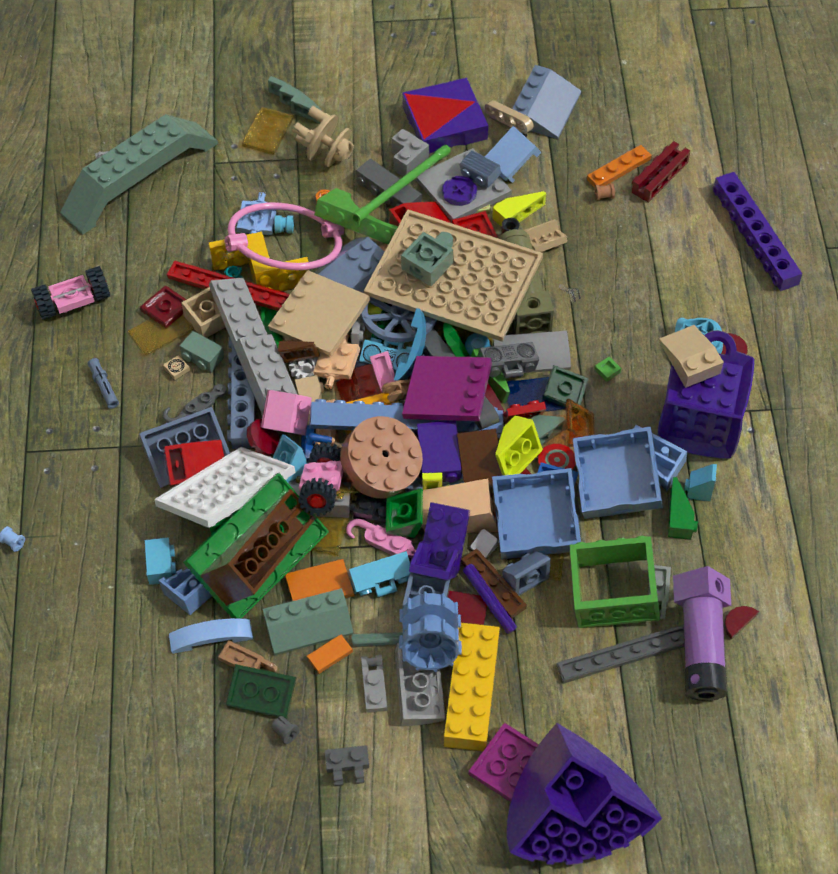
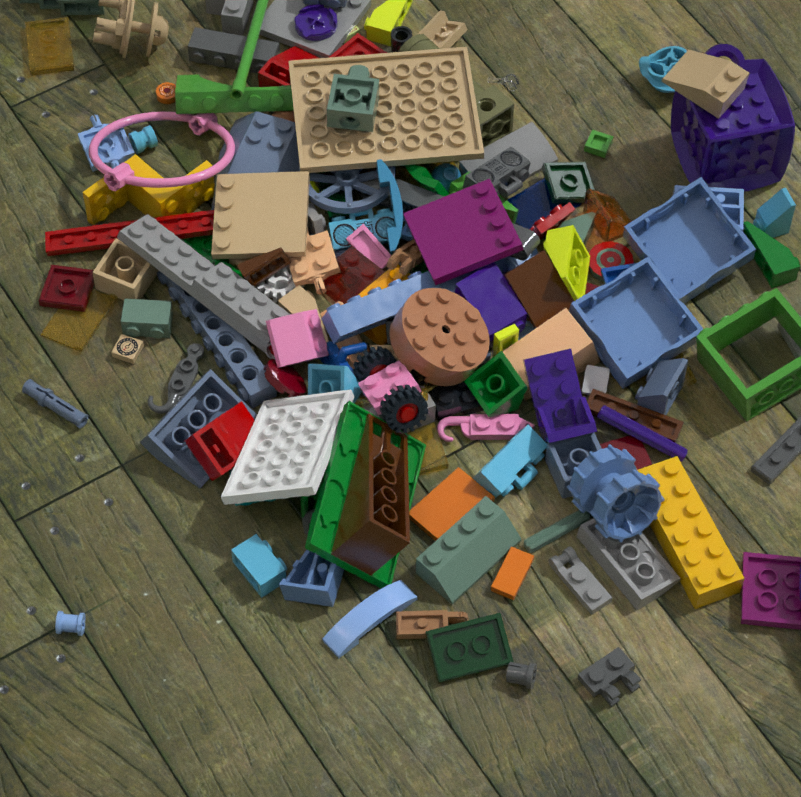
camera: 30 degrees left, 0 degrees up
teal plate [224,266,243,278] -> none

